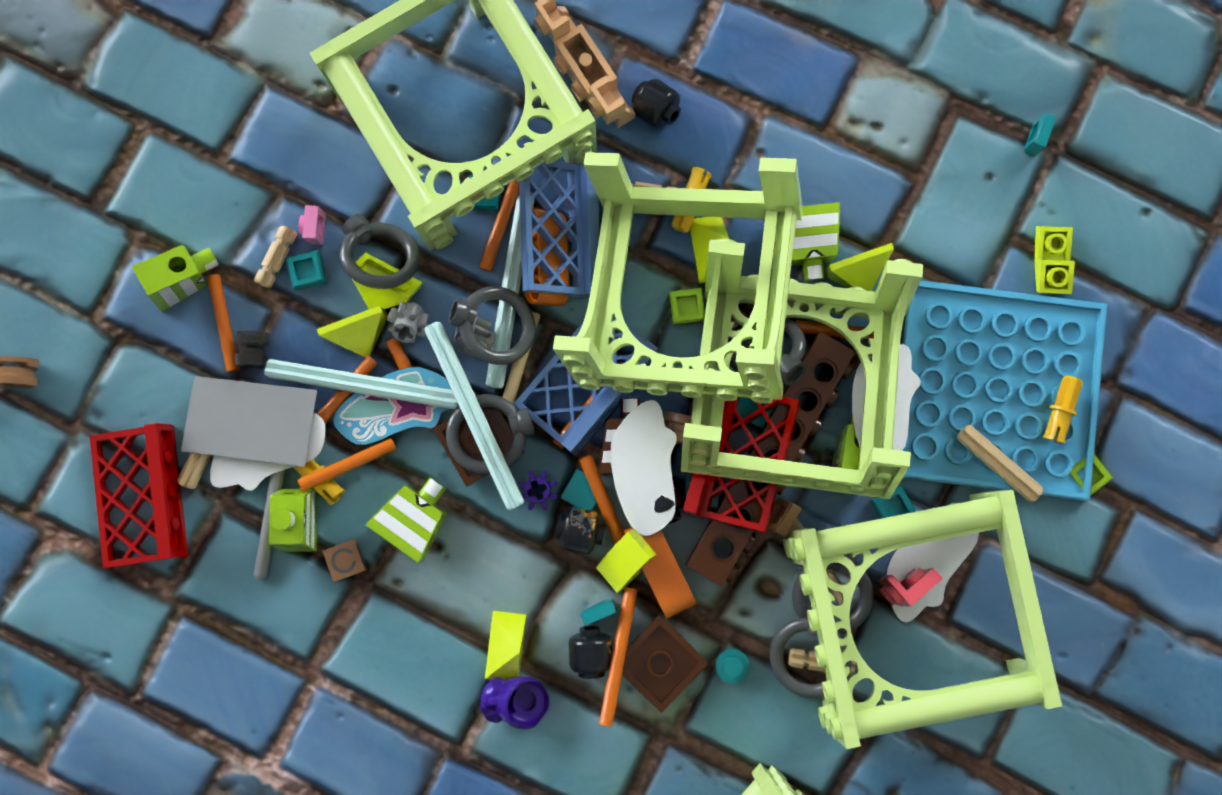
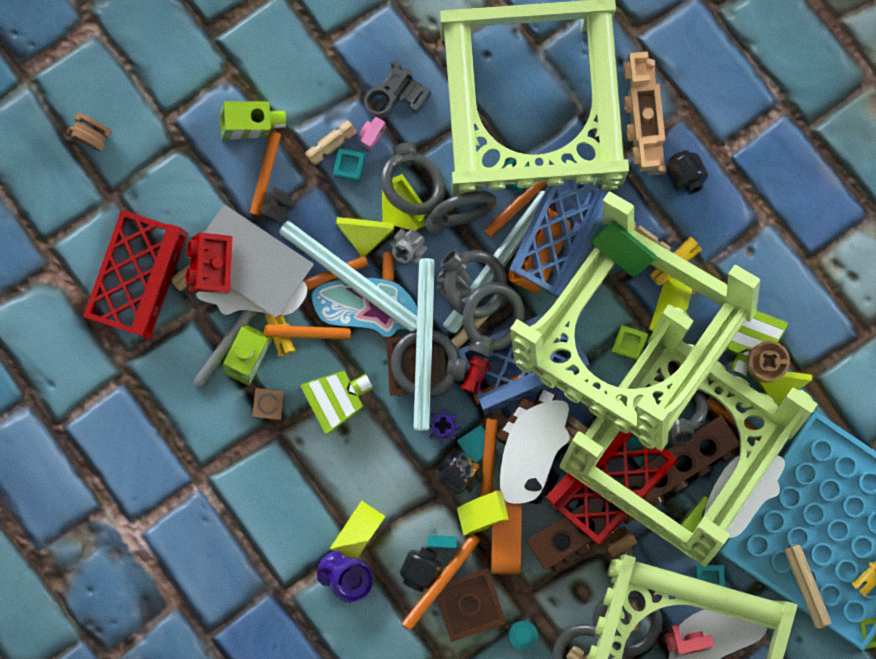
camera: 25 degrees right, 0 degrees up
none -> red bracket [185,232,233,294]
none -> dark grey piece [364,61,431,119]
none -> dark grey piece [424,191,497,236]
none -> red pin [461,356,490,395]
none -> dark grey piece [463,282,525,358]
none -> green slope [592,221,657,277]
none -> medium nougat wheel [746,341,790,383]

